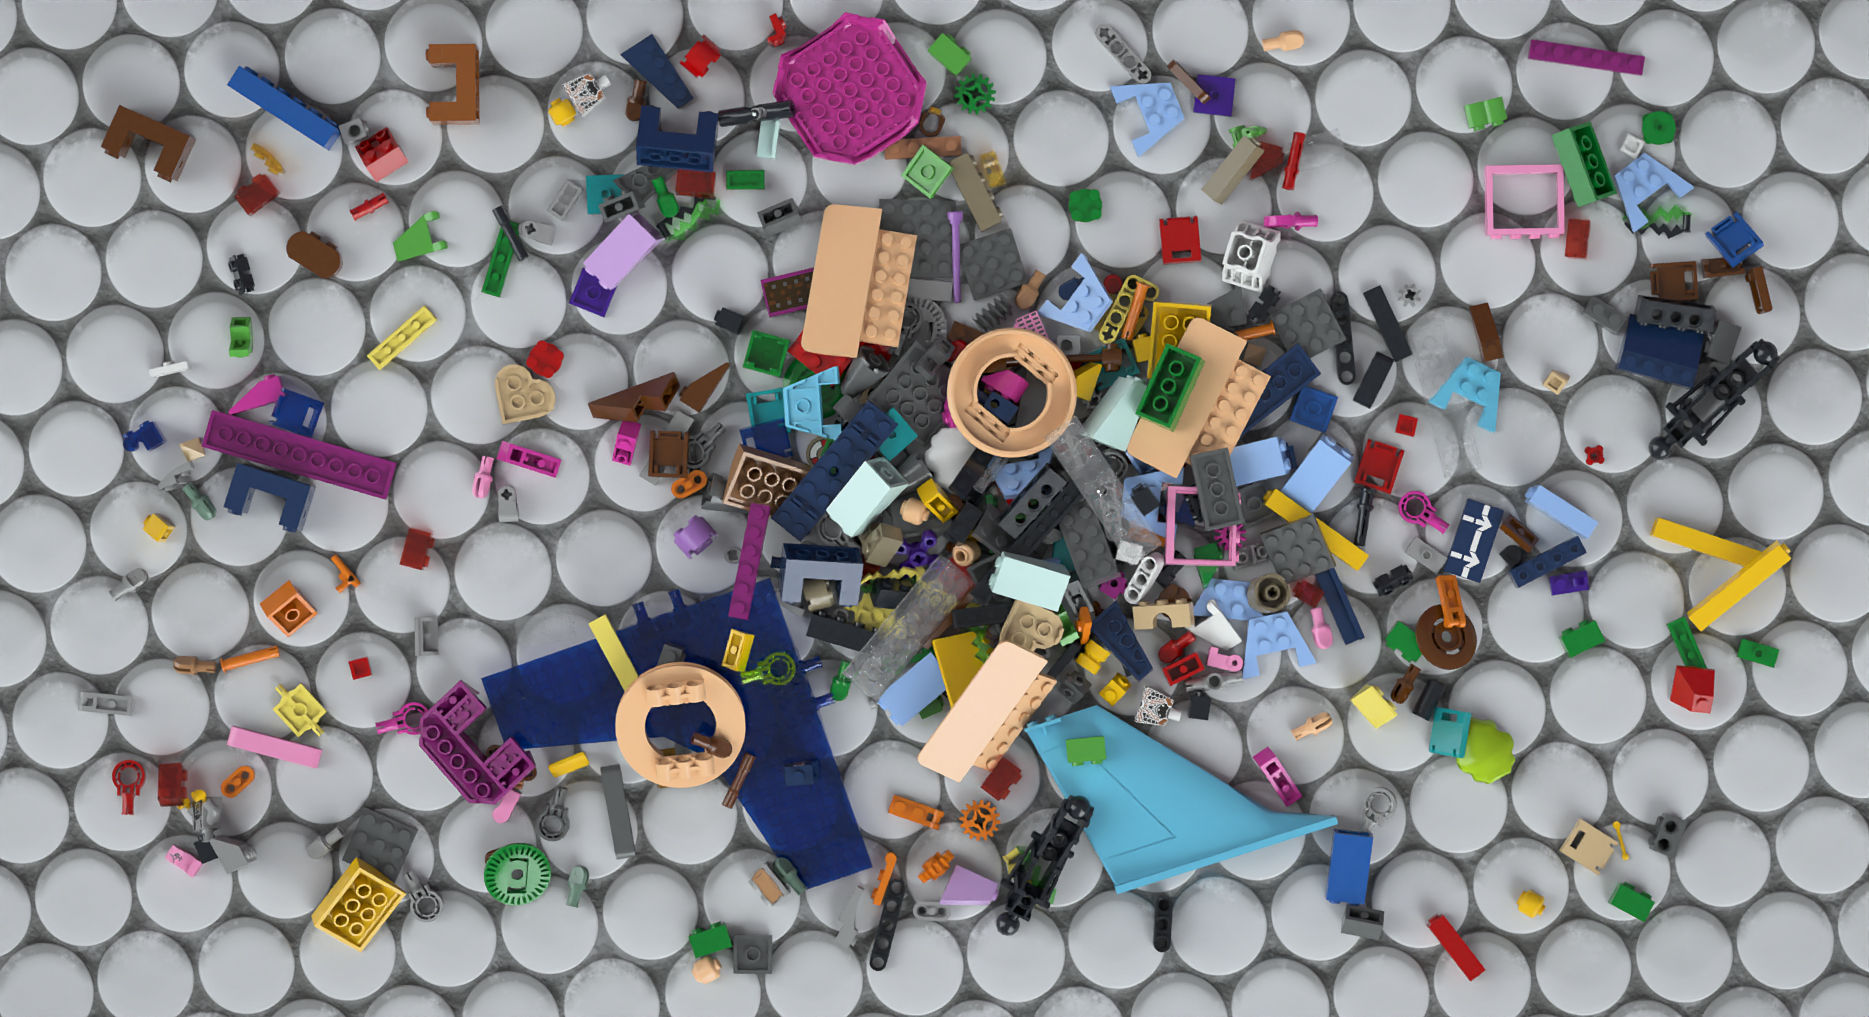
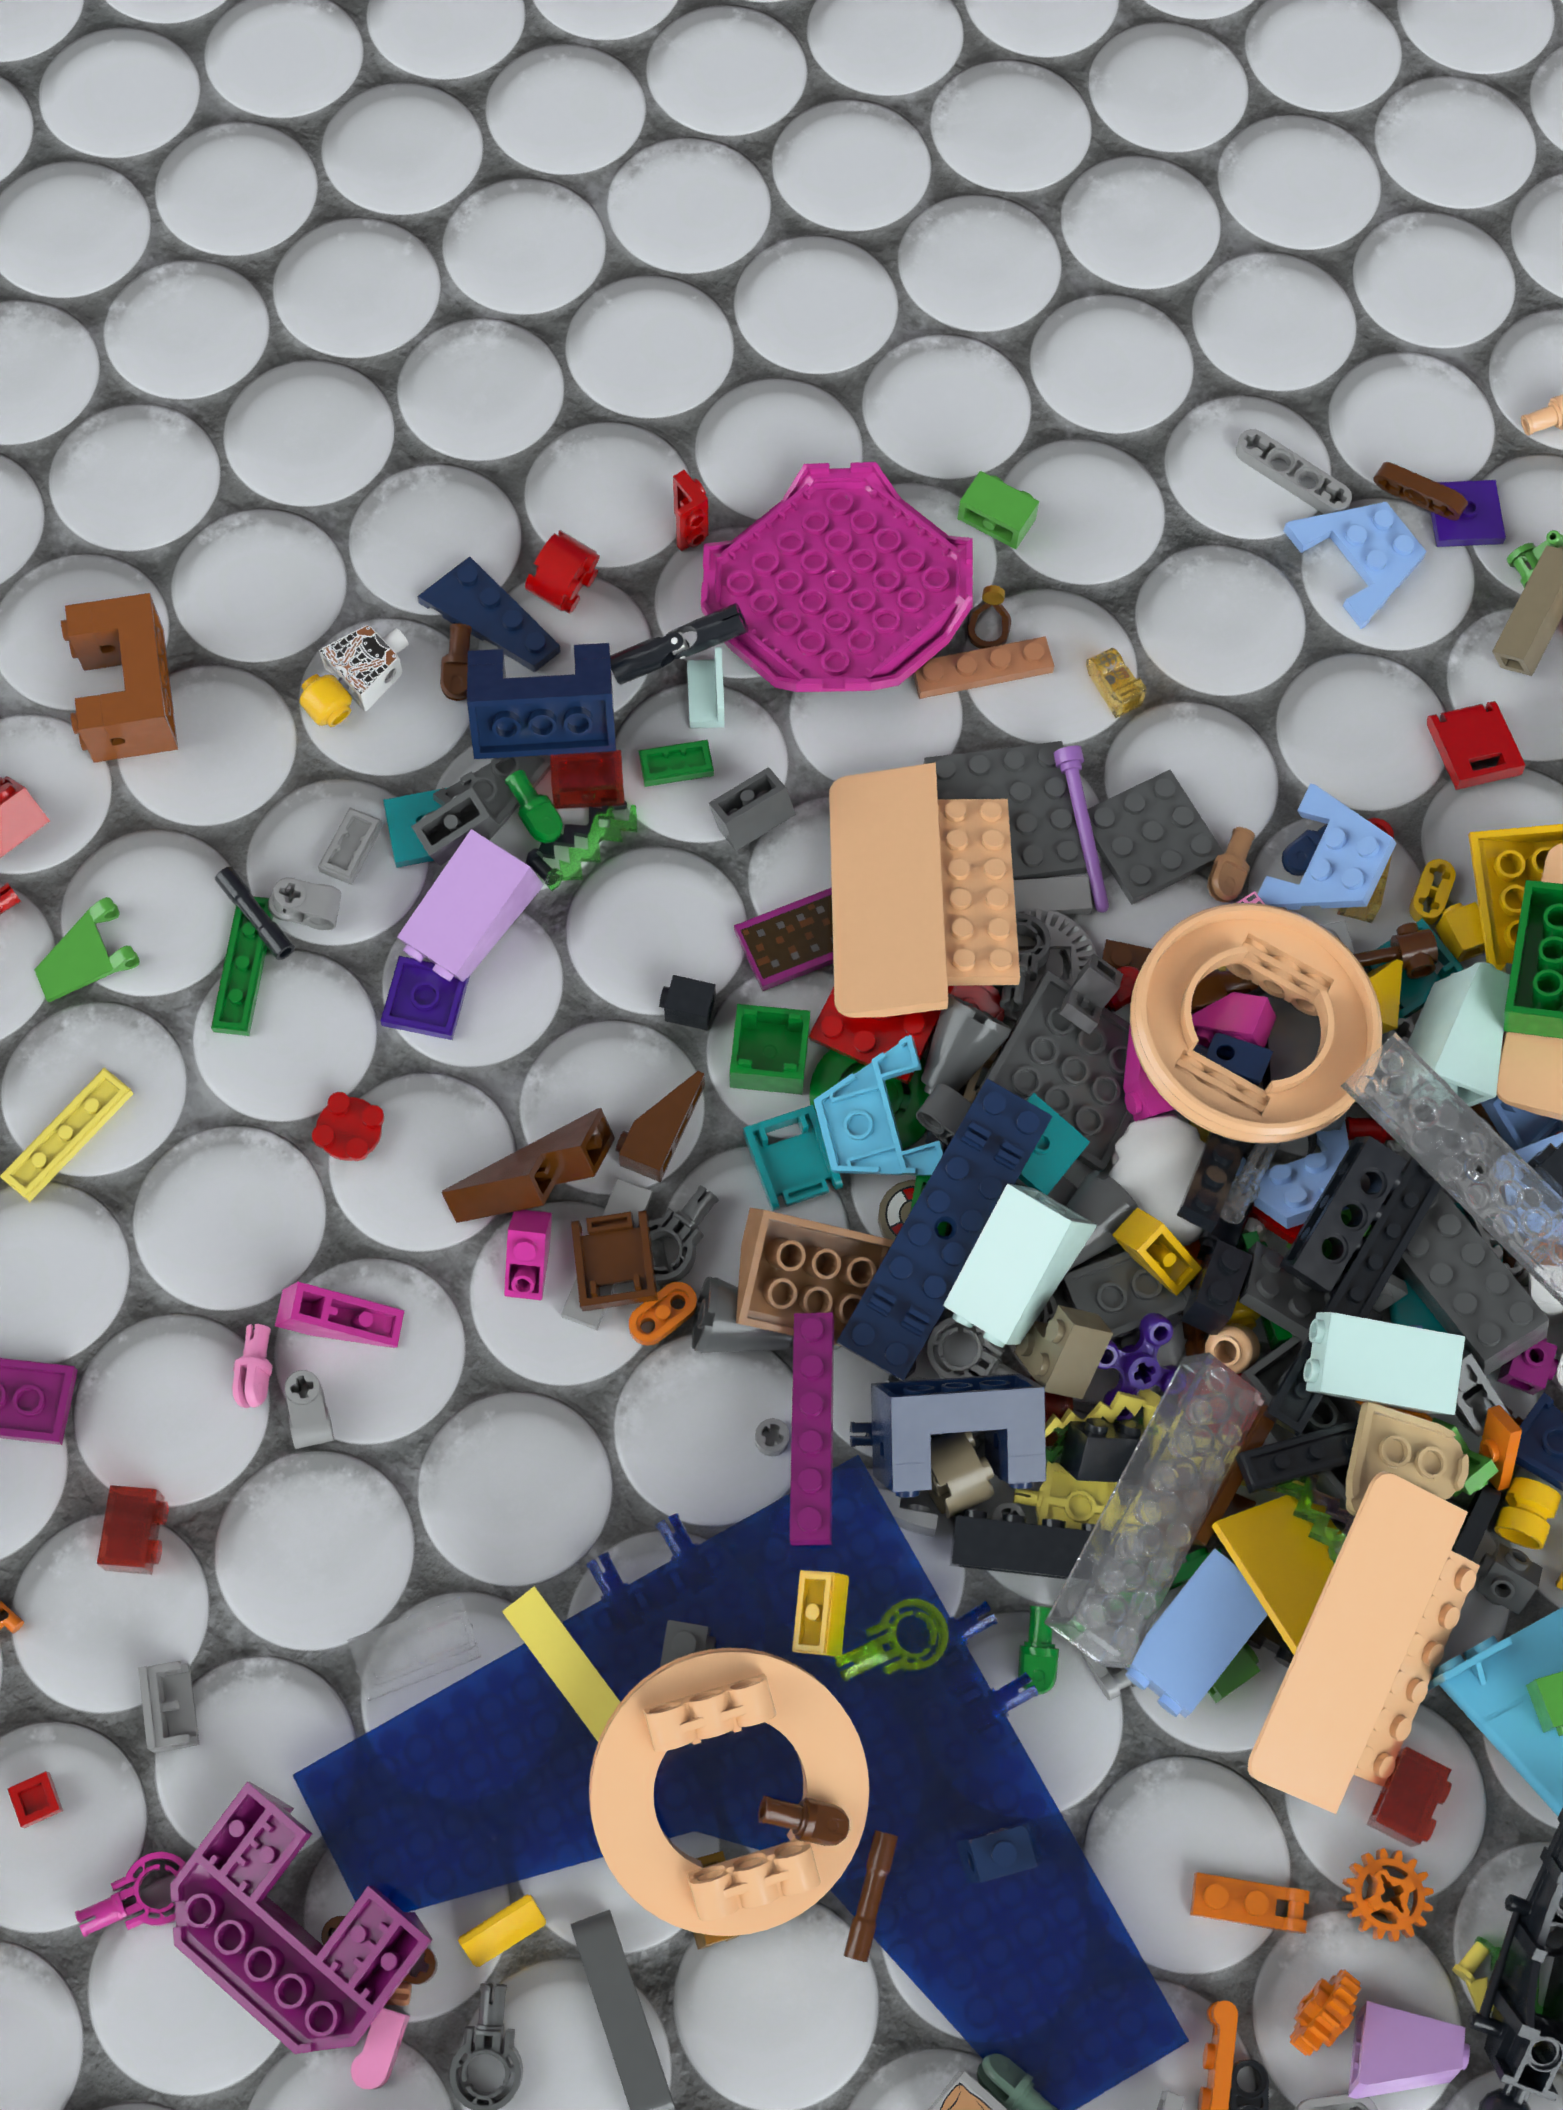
camera: 15 degrees left, 20 degrees down
tan plate [495,364,556,425] -> none
medium lavender brick [673,515,718,559] -> none
clear blue container [739,418,793,458] -> none
light nougat head [900,497,930,525] -> none
bright green hinge [901,145,954,199] -> none
dark tan brick [948,153,1003,233] -> none
green gear [955,73,996,115] -> none
dark grey piece [972,294,1013,333] -> none
green piece [1069,189,1102,223] -> none
light yellow beam [1098,275,1159,344] -> none
orange pin [1121,281,1151,340] -> none

